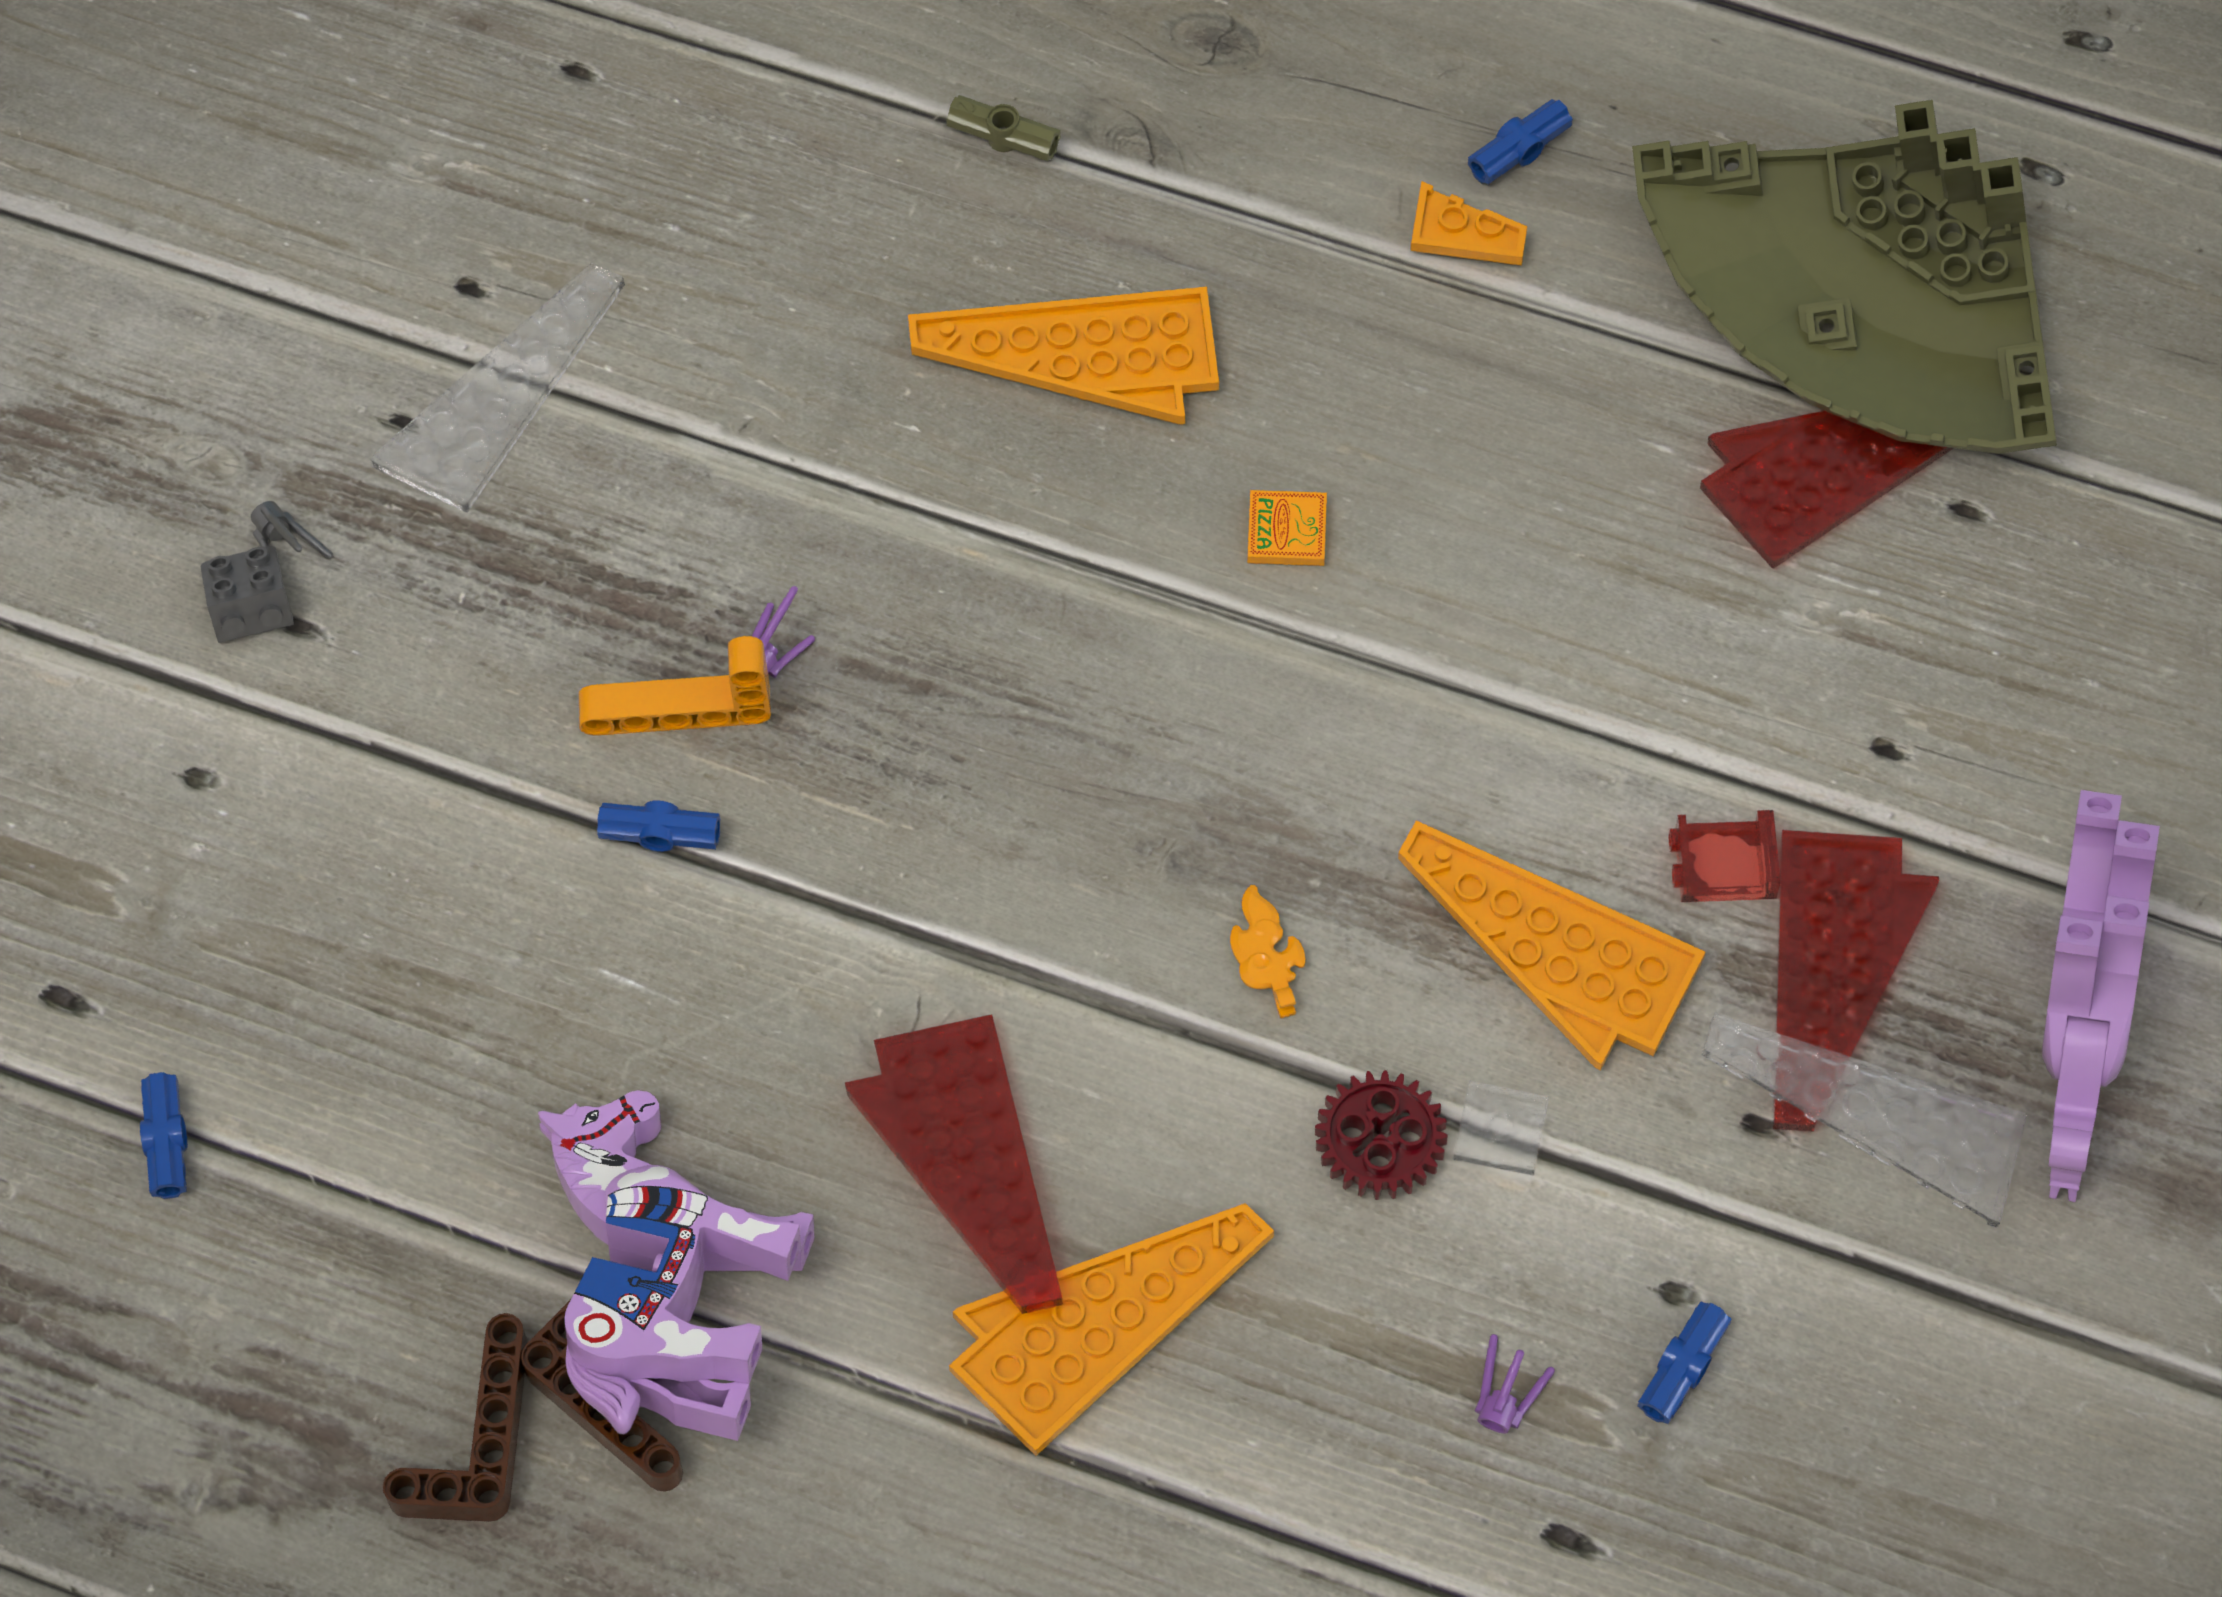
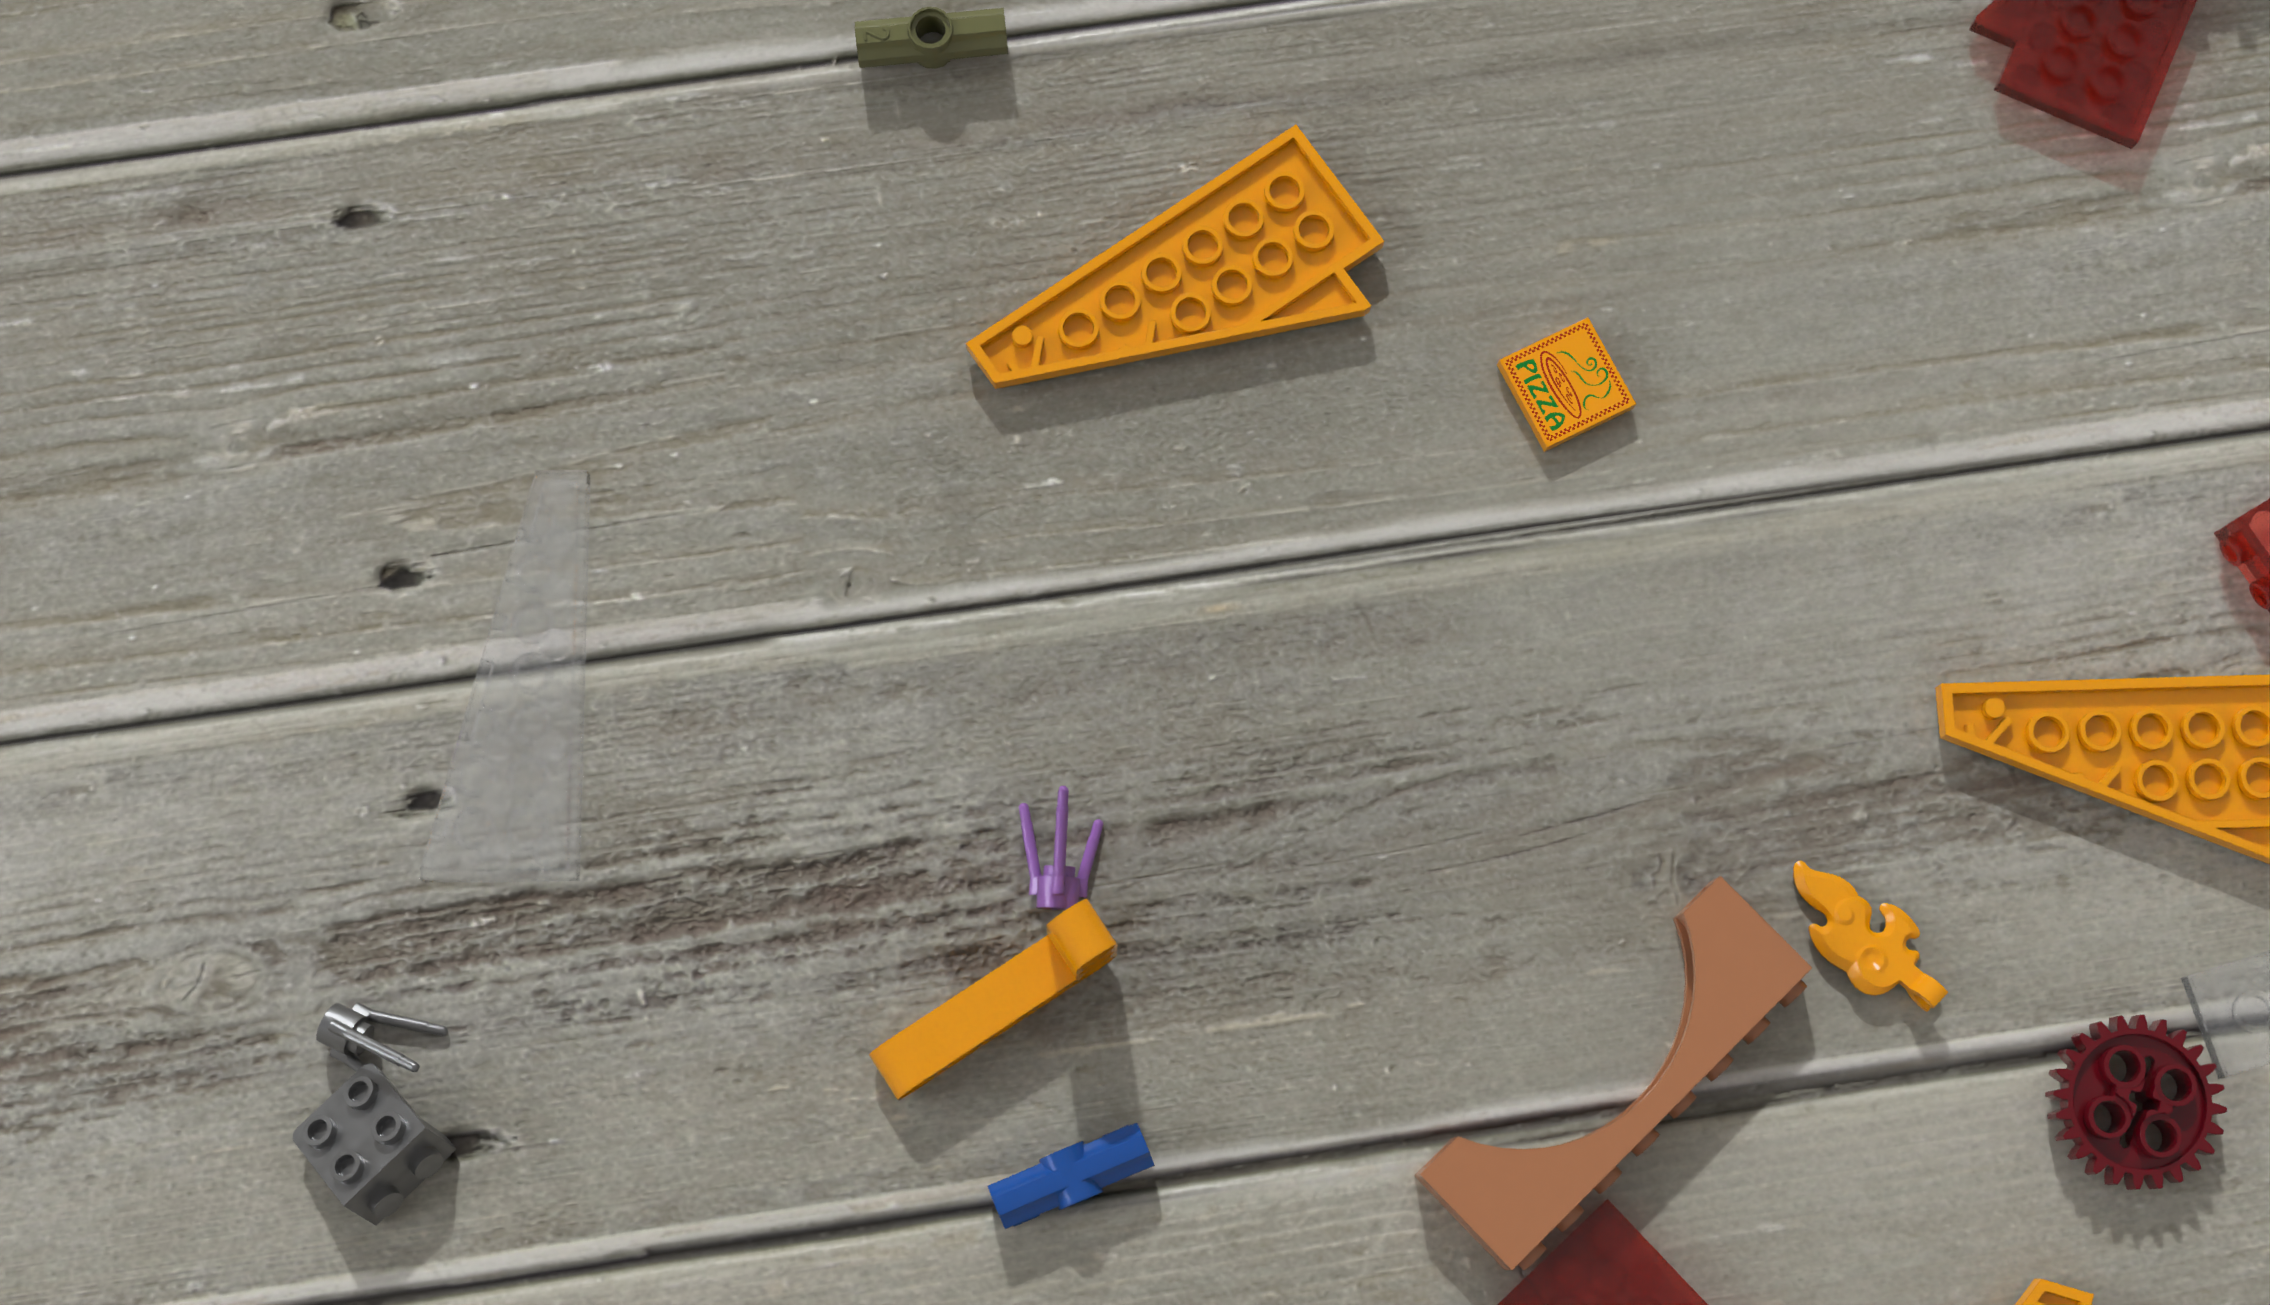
camera: 35 degrees left, 15 degrees up
none -> nougat arch [1414,876,1812,1270]

